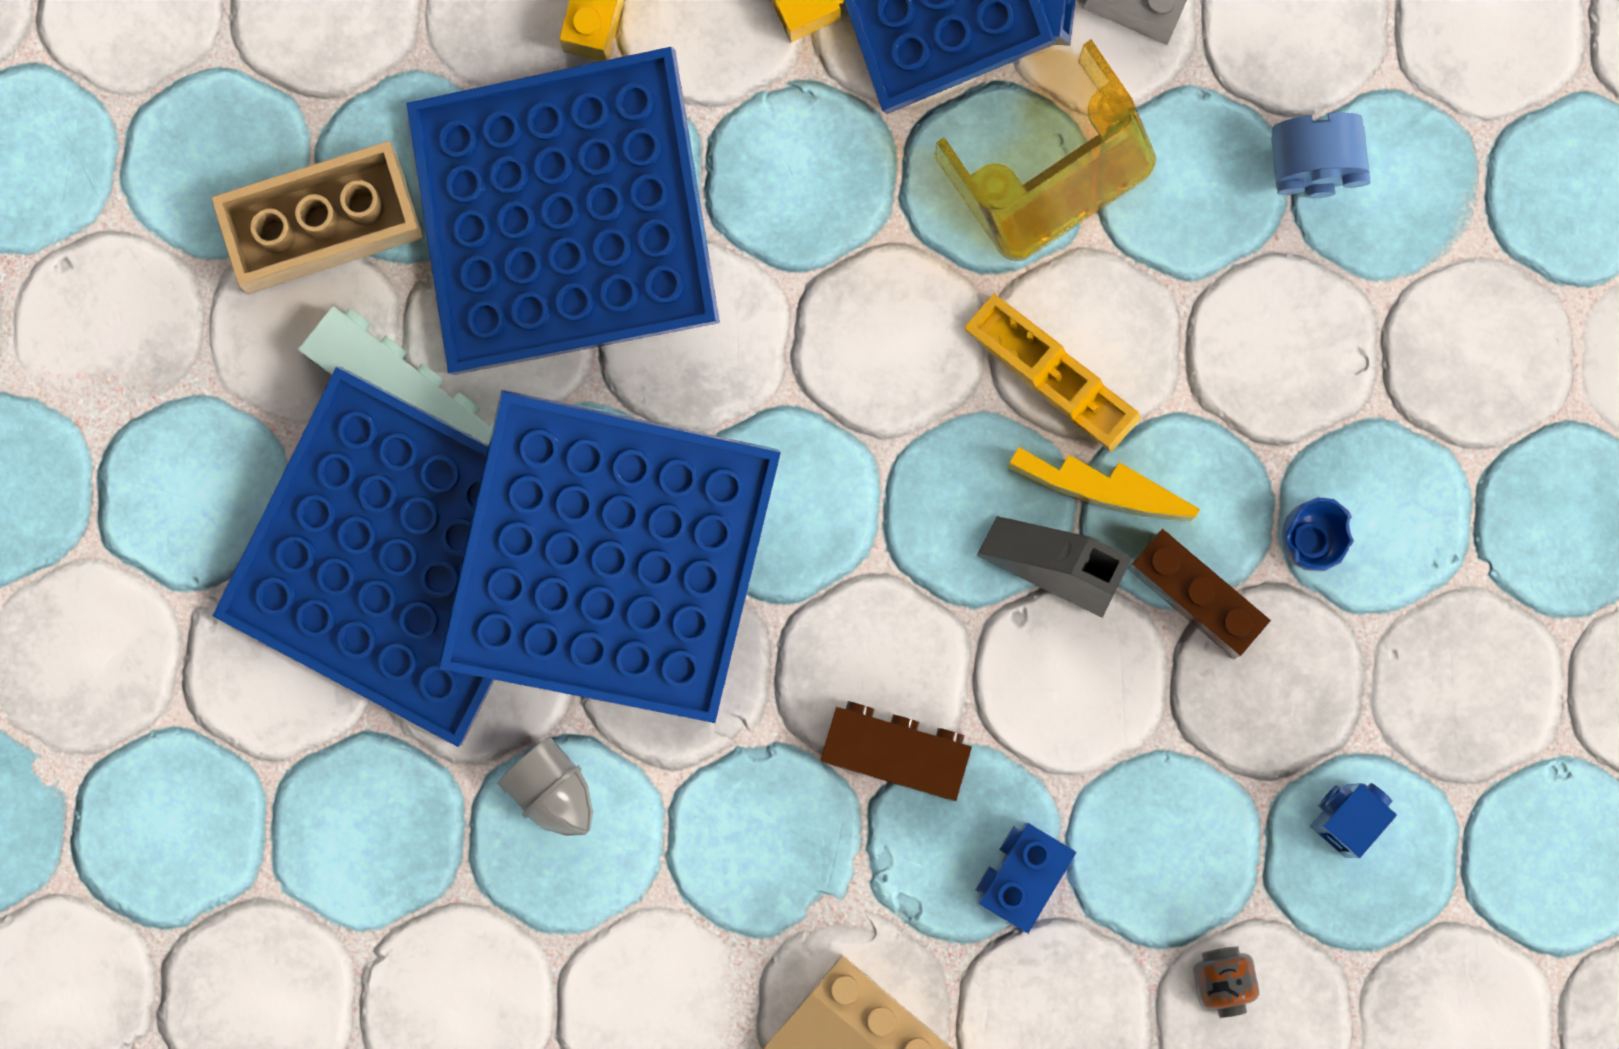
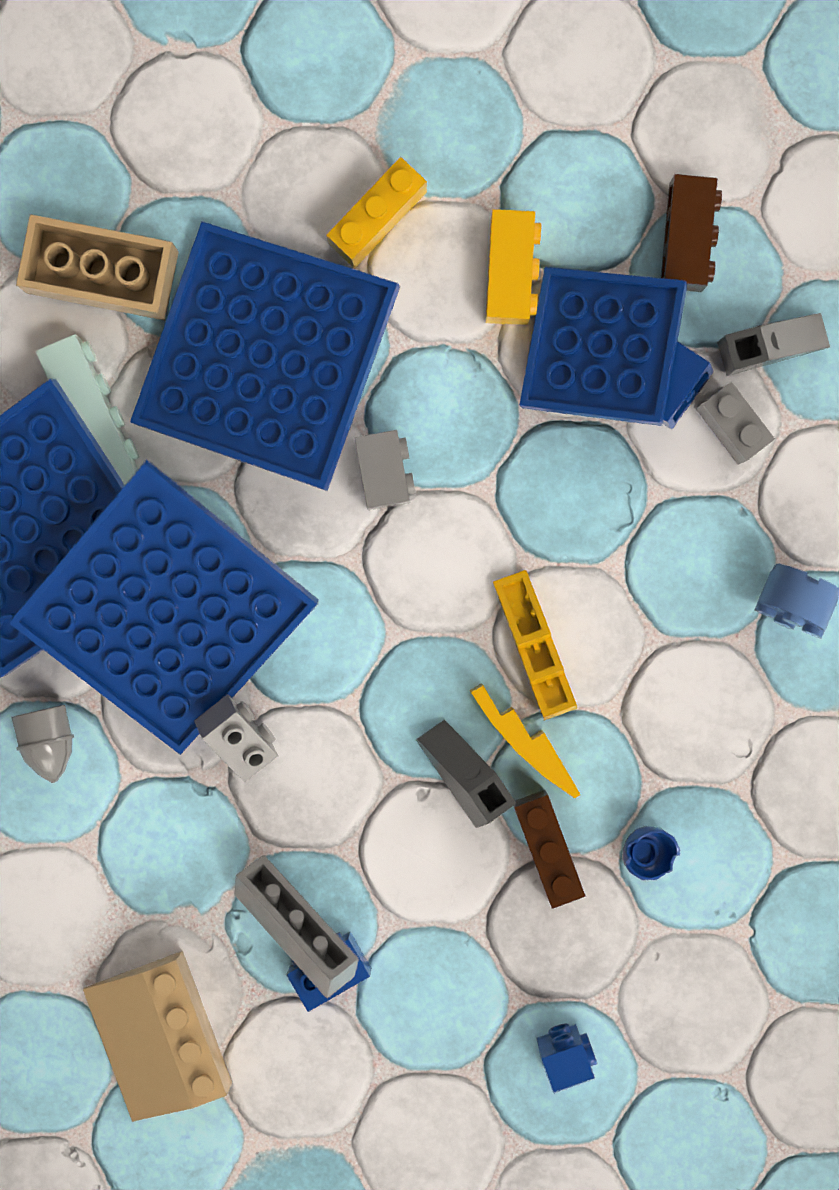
camera: 25 degrees right, 5 degrees up
reddish brown brick [820,701,972,802] -> none
clear yellow windscreen [934,39,1156,261] -> none
head [1193,946,1259,1018] -> none
none -> light grey brick [194,694,278,782]
none -> light grey brick [234,855,359,998]
none -> light grey brick [354,430,416,510]

